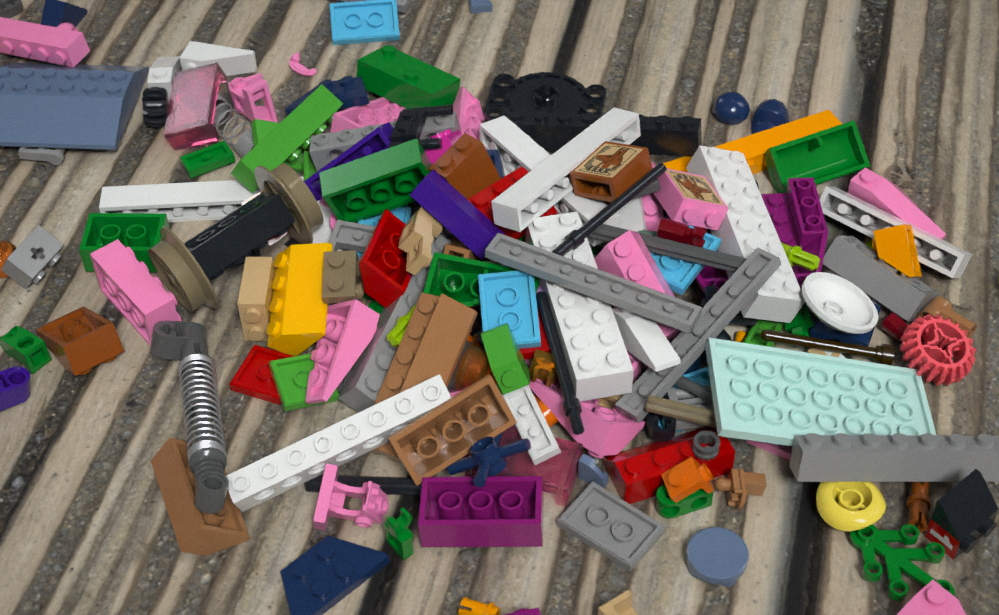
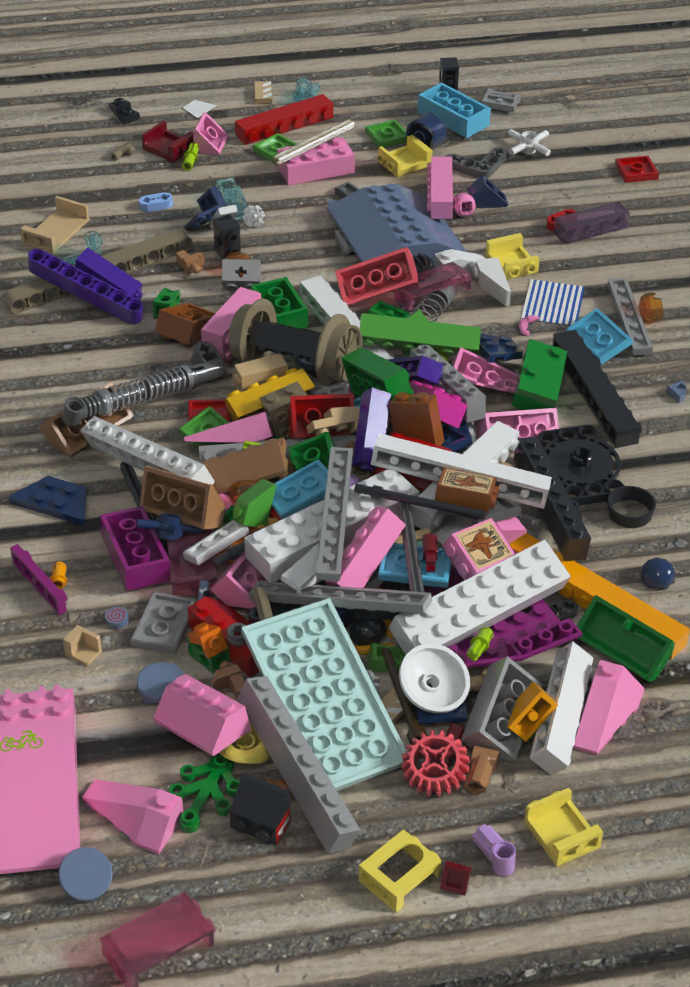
camera: 65 degrees right, 5 degrees down
bright pink tile [228,73,278,123] -> none
bright pink tile [313,464,389,531] -> none
green plate [384,507,414,560] -> none
black plate [389,104,453,150] -> none
dark blue piece [751,99,789,134] -> none
none -> sand blue tile [105,607,129,629]
none -> bright pink slope [153,674,252,756]
none -> coral slope [335,247,418,306]
none -> light yellow panel [485,233,539,280]
none -> sticker [521,279,585,325]
none -> black brick [552,330,642,448]
none -> black tyre [608,486,656,528]

